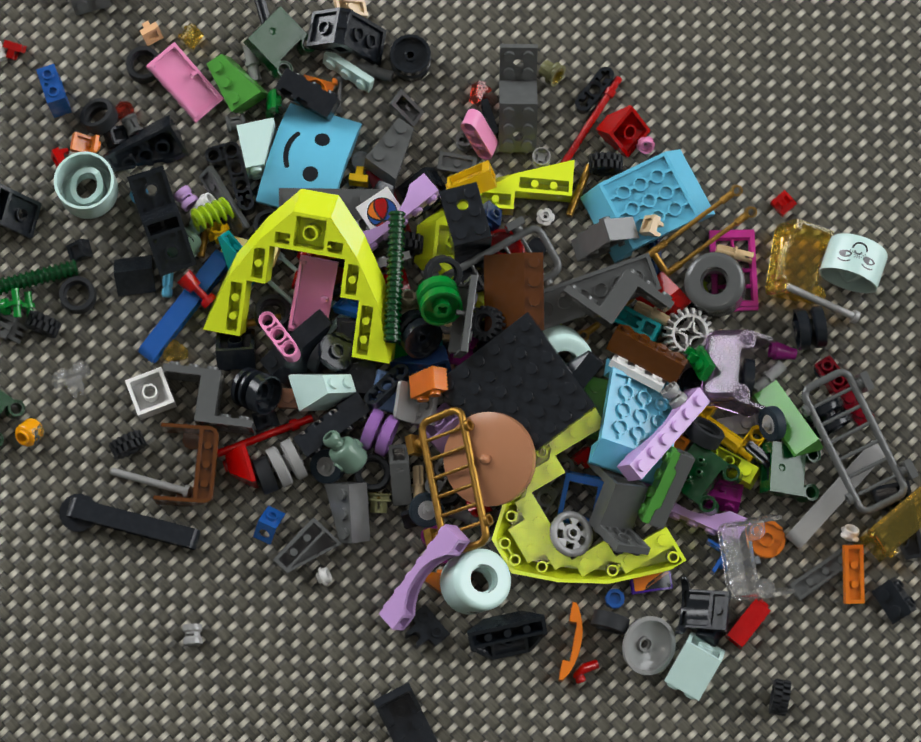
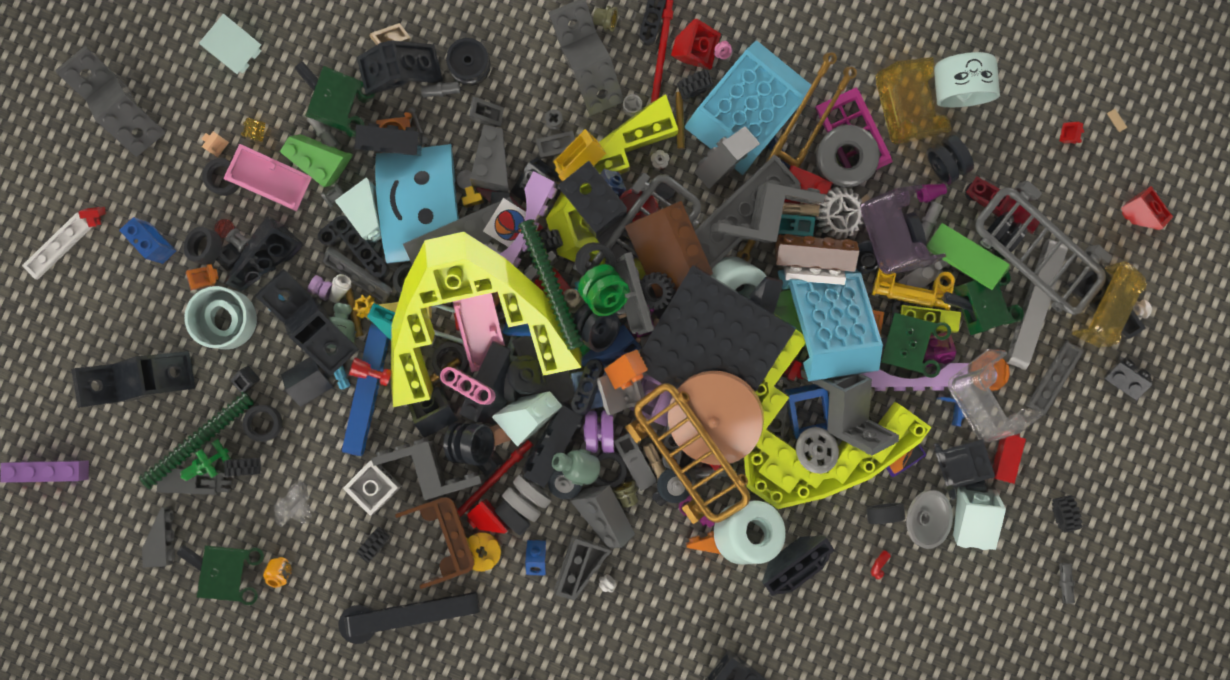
camera: 20 degrees left, 10 degrees up
red tile [51,147,69,167] -> none
light grey bar [110,468,192,498] -> none
clear yellow tile [163,339,189,362] -> none
lime piece [191,197,234,232] -> none
green slope [266,89,282,119] -> none
light aqua plate [323,52,374,93] -> none
lavender arch [379,524,470,631] -> none
black plate [405,605,450,649] -> none
bright pink beam [460,109,499,160] -> none
clear red tile [469,80,491,104] -> none
black tile [480,98,499,138] -> none
orange slope [558,602,583,682] -> none
blue tile [605,589,625,609] -> none
lavender arch [617,387,710,481] -> none
piece [638,446,695,529] -> none
tan tile [639,214,664,237] -> none
light grey wheel [660,381,688,409] -> none
green plate [684,345,716,381] -> none
black tyre [685,417,725,450] -> none
tan axle [715,244,754,264] -> none
black wheel [758,406,787,441] -> none
red tile [770,190,797,217] -> none
light grey bar [786,284,861,324] -> none
white plate [840,524,860,542] -> none
orange plate [842,544,865,604] -> none
none -> yellow plate [467,532,501,572]

